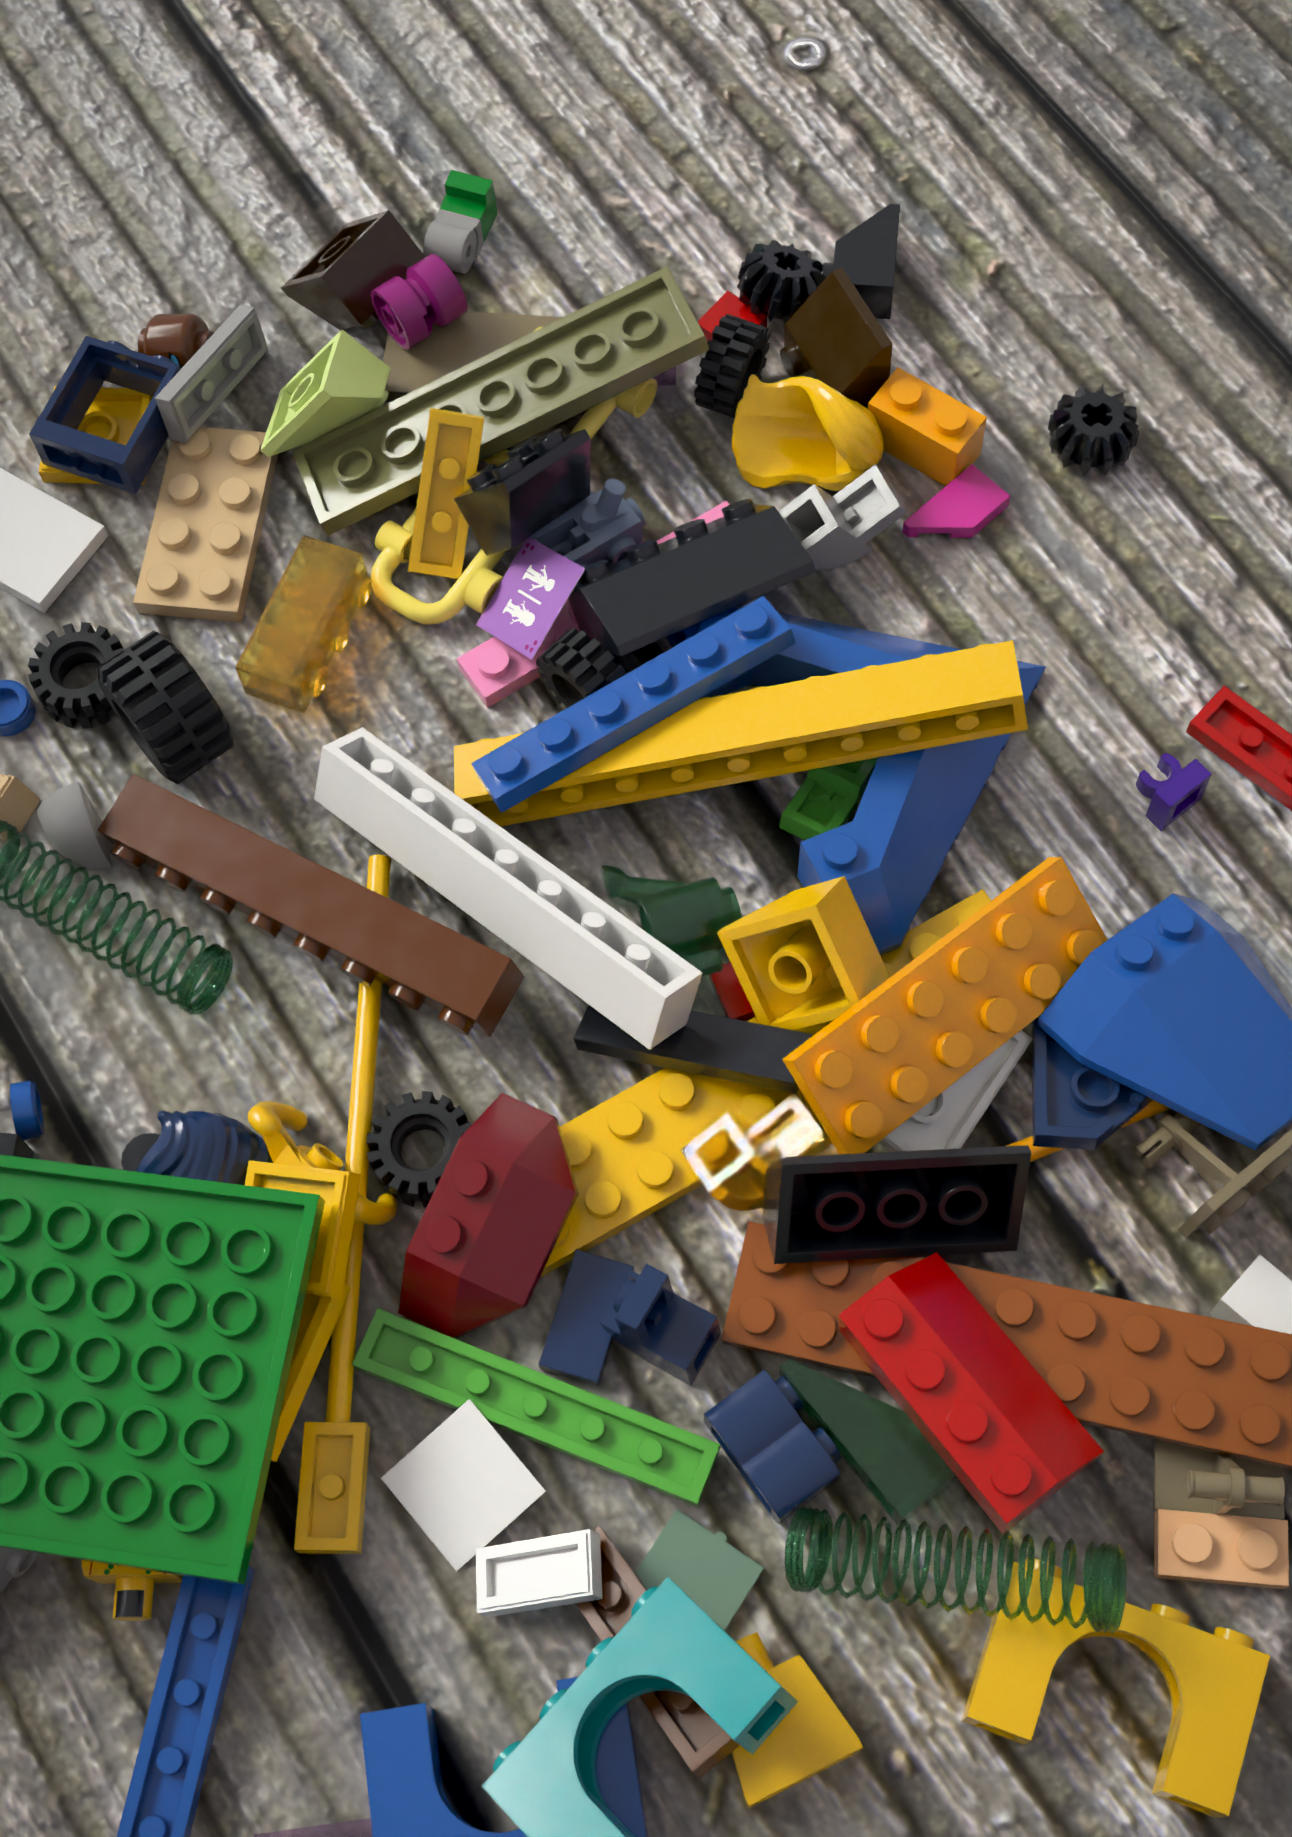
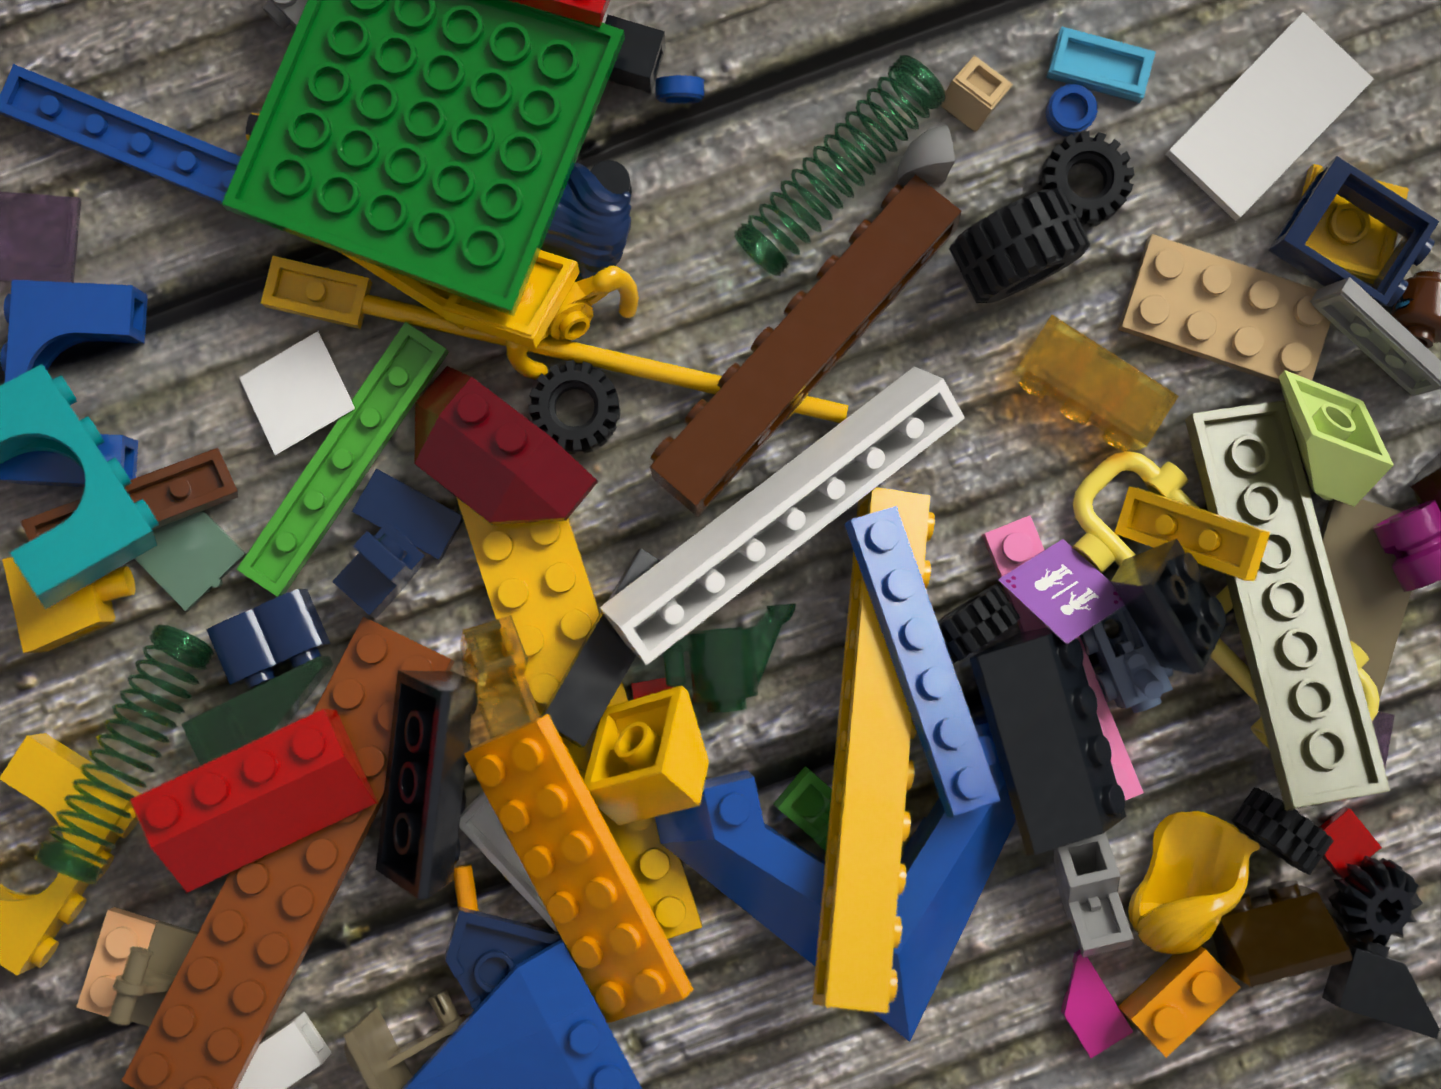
camera: 90 degrees right, 20 degrees up
white tile [476,1529,602,1618] -> none

